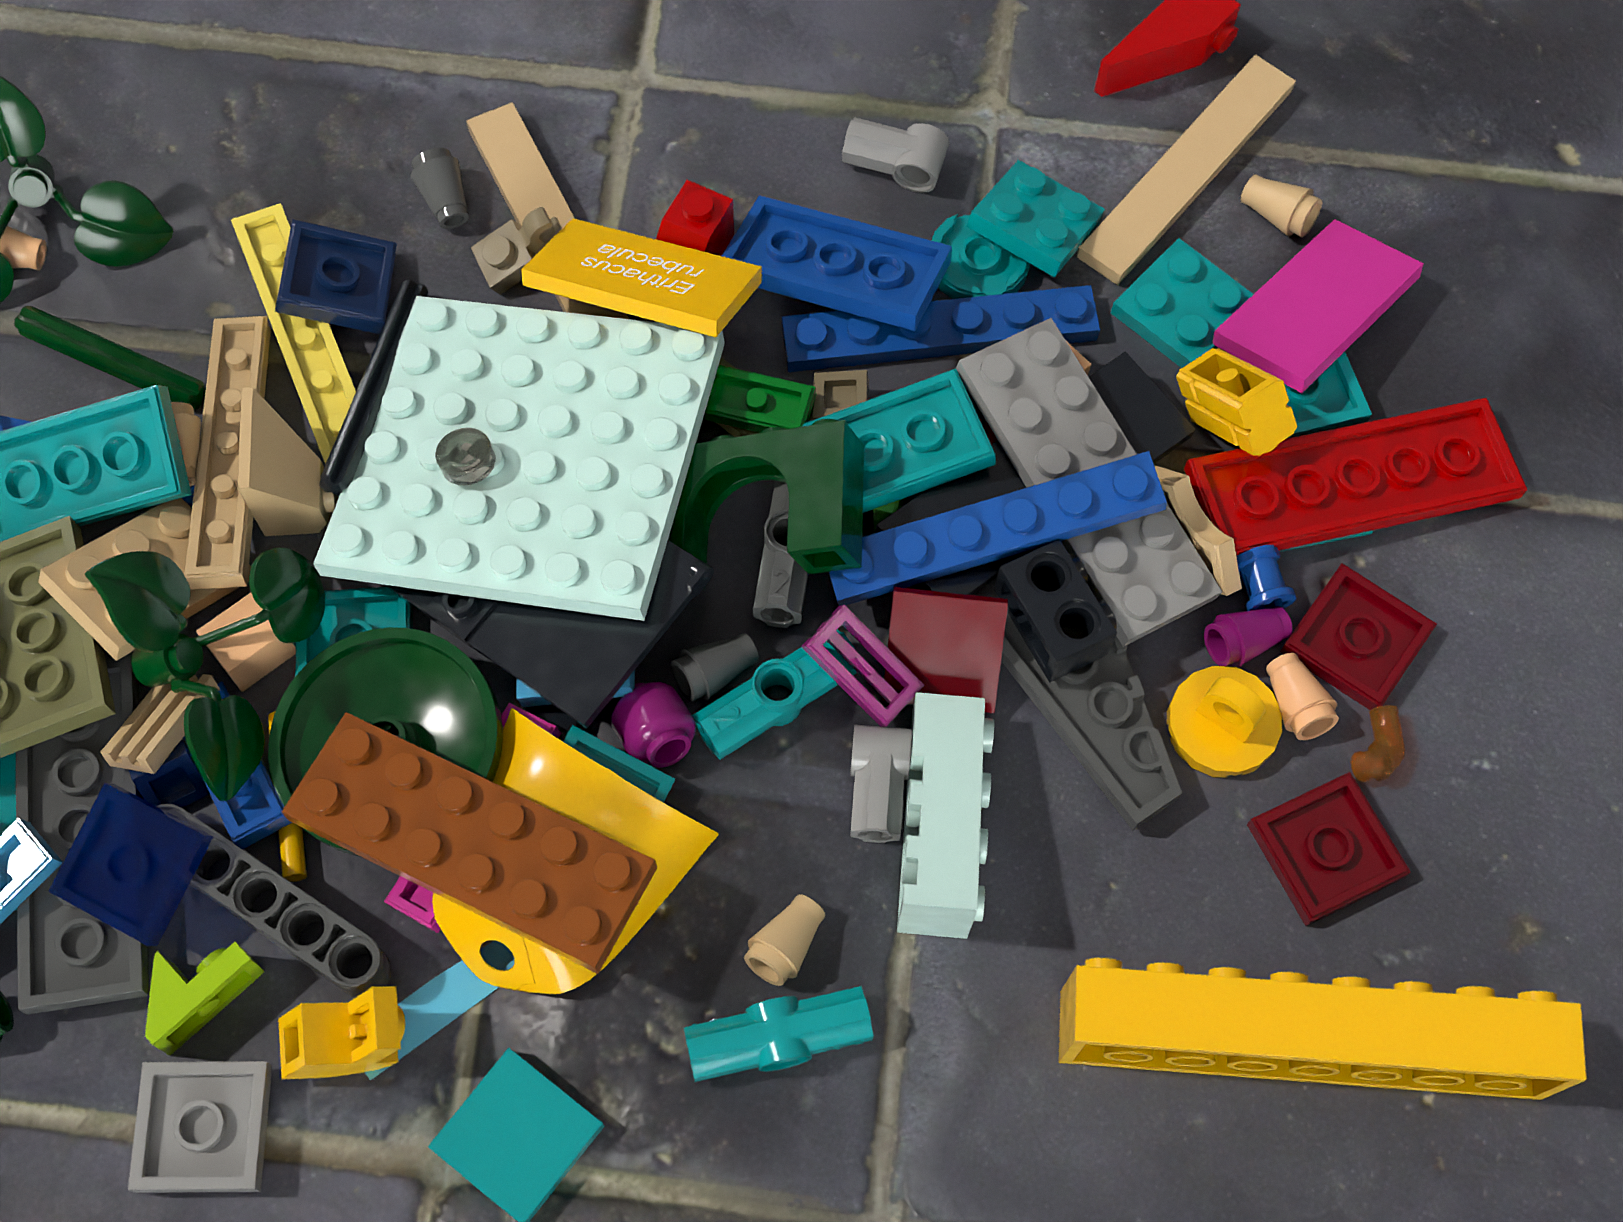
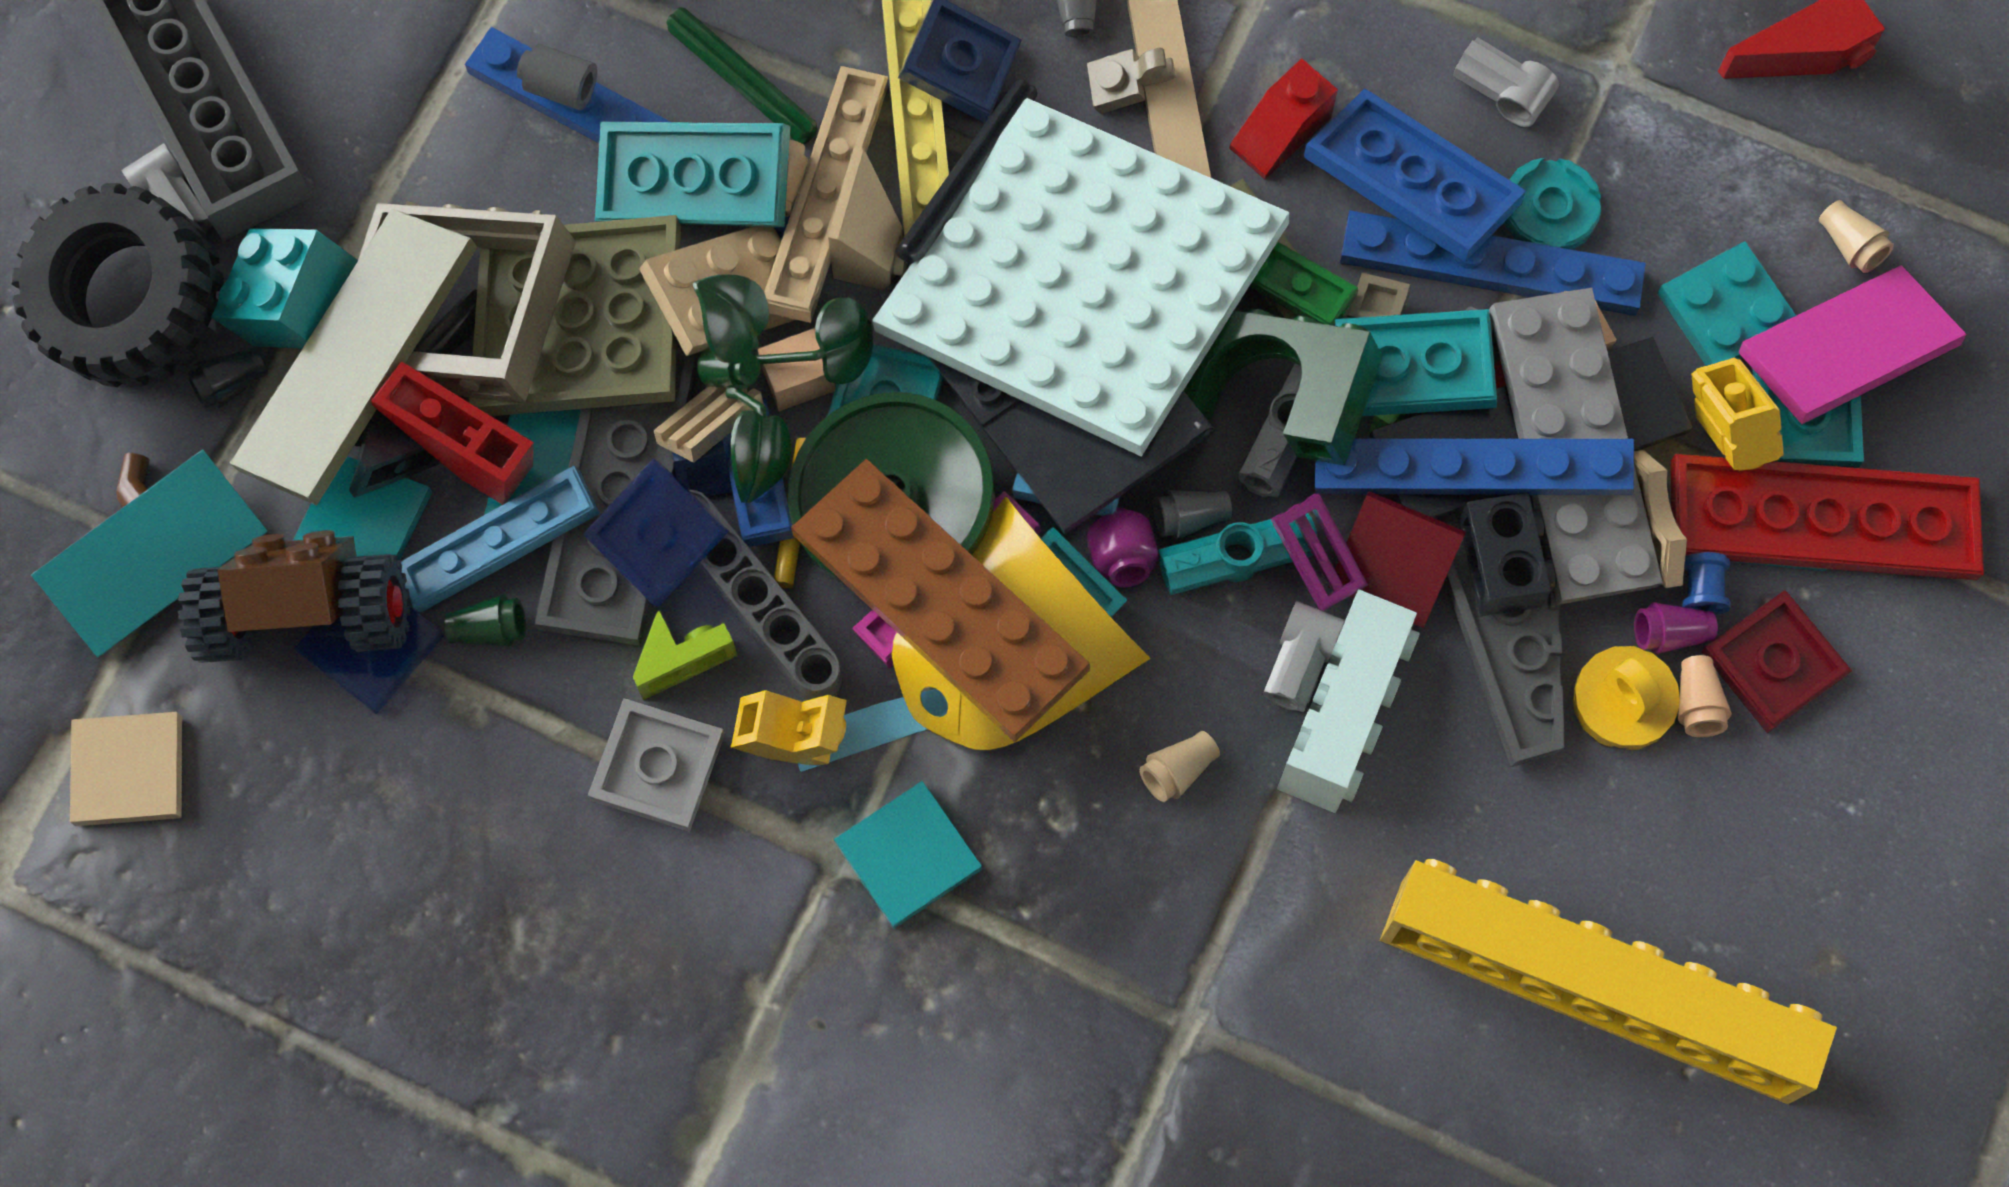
camera: 20 degrees right, 5 degrees up
clear smoke tile [435,428,496,486] -> none
yellow tile [521,218,762,337] -> none
teal piece [683,986,874,1082] -> none
teal plate [966,160,1105,278] -> none
tan tile [1077,55,1296,285] -> none
dark red tile [1247,772,1411,926] -> none
clear orange arm [1350,705,1406,782] -> none

